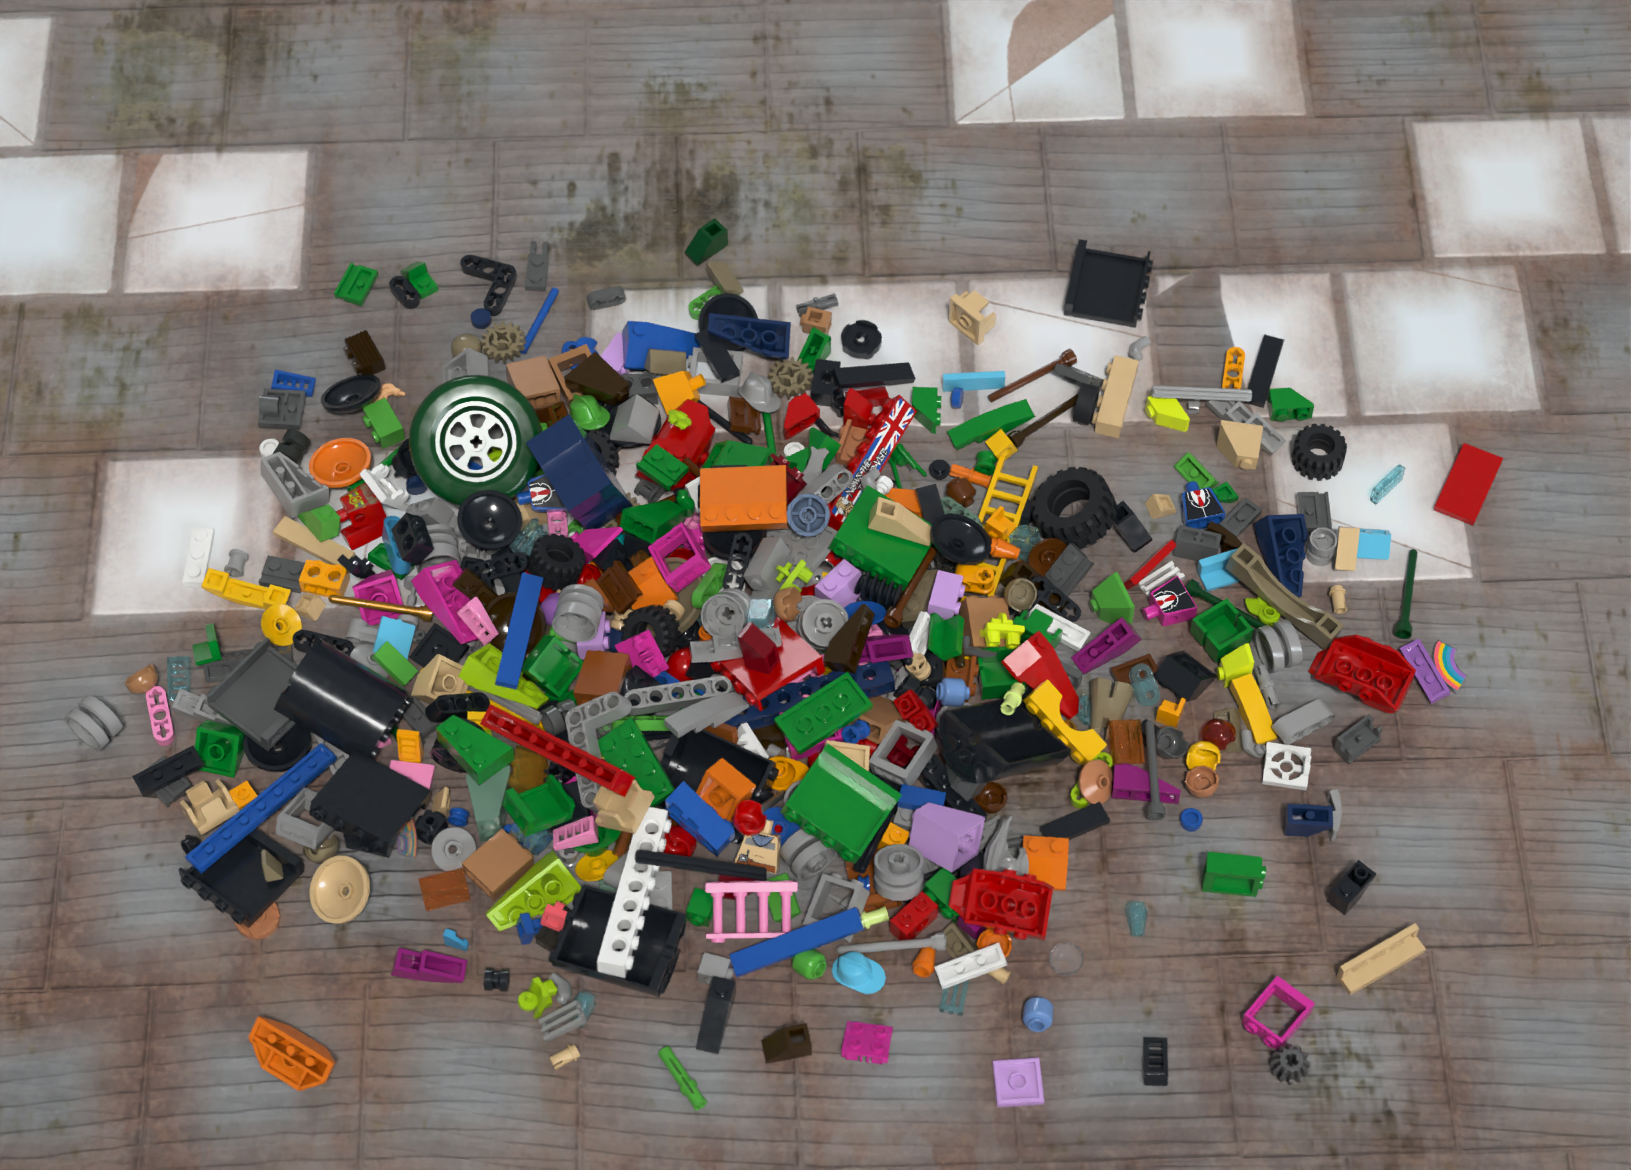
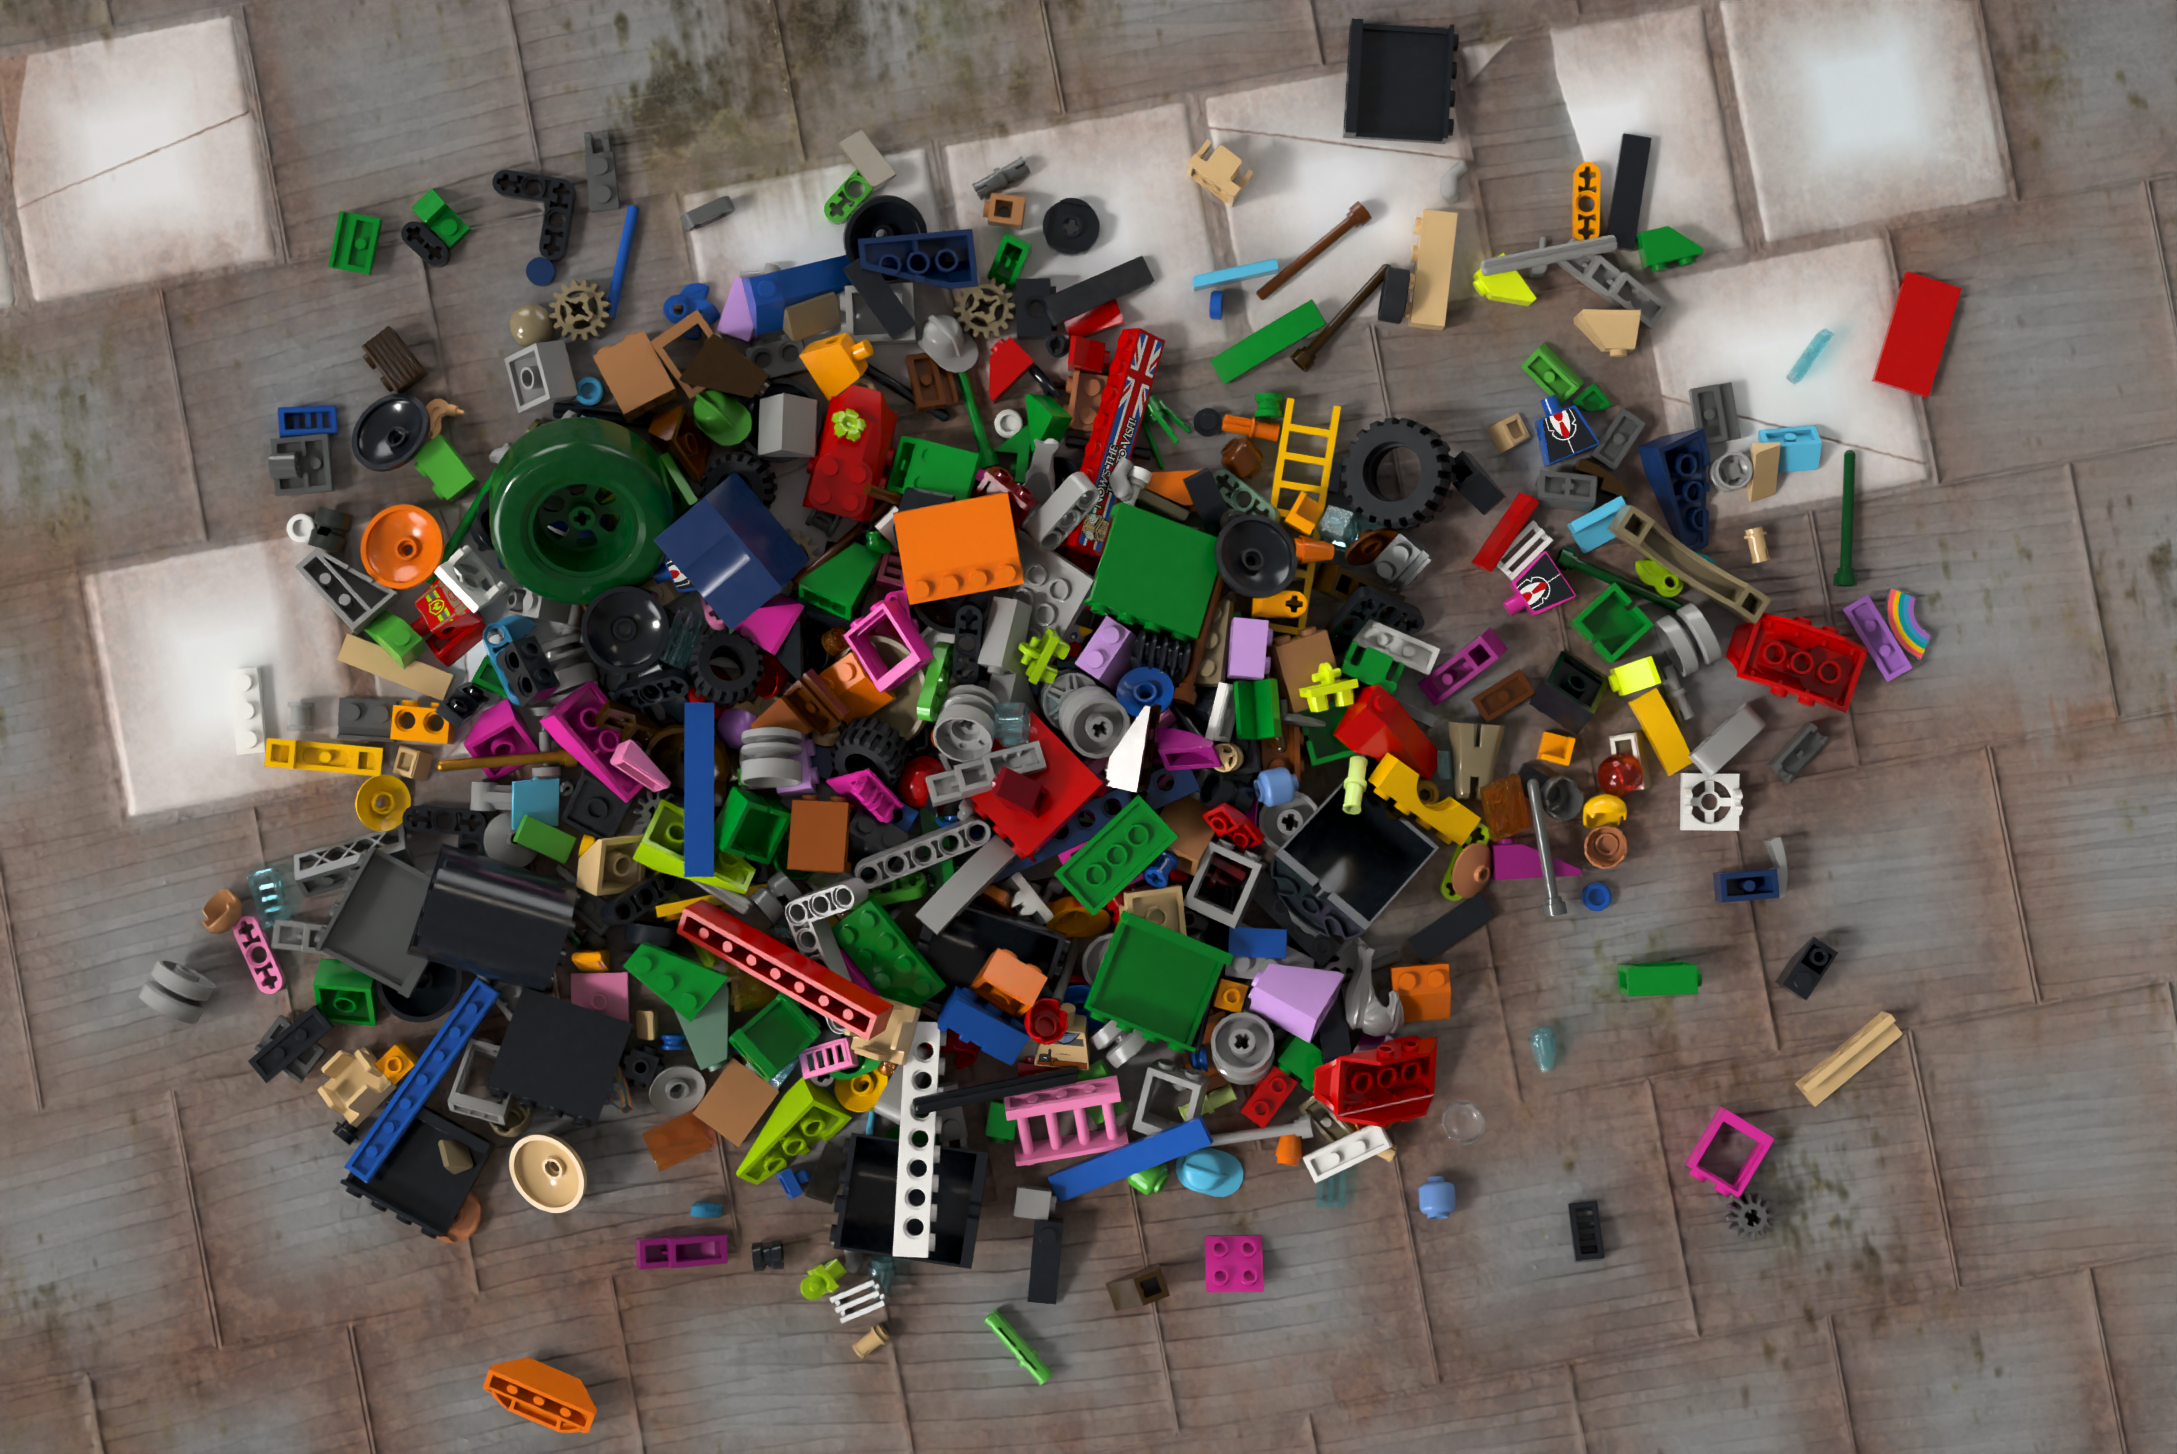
camera: 10 degrees left, 30 degrees up
green panel [192,623,222,666] -> none
coral tile [540,901,567,932] -> none
green plate [636,444,689,491] -> none
tan tile [663,599,685,620] -> none
dark green slope [685,218,728,266] -> none
medium nougat hair [773,587,802,622] -> none
sand blue cylinder [787,493,830,537] -> none
tan slope [868,497,931,546] -> none
green slope [912,387,941,434] -> none
yellow bracket [985,429,1018,461] -> none
lavender tile [992,1058,1044,1108] -> none
dark tan hair [1004,578,1037,612] -> none
dark grey plate [1054,363,1104,387] -> none
bright green slope [1089,572,1135,625] -> none
clear light blue plate [1129,664,1160,707] -> none
light grey arm [1240,730,1266,758] -> none
black tyre [1291,423,1347,481] -> none

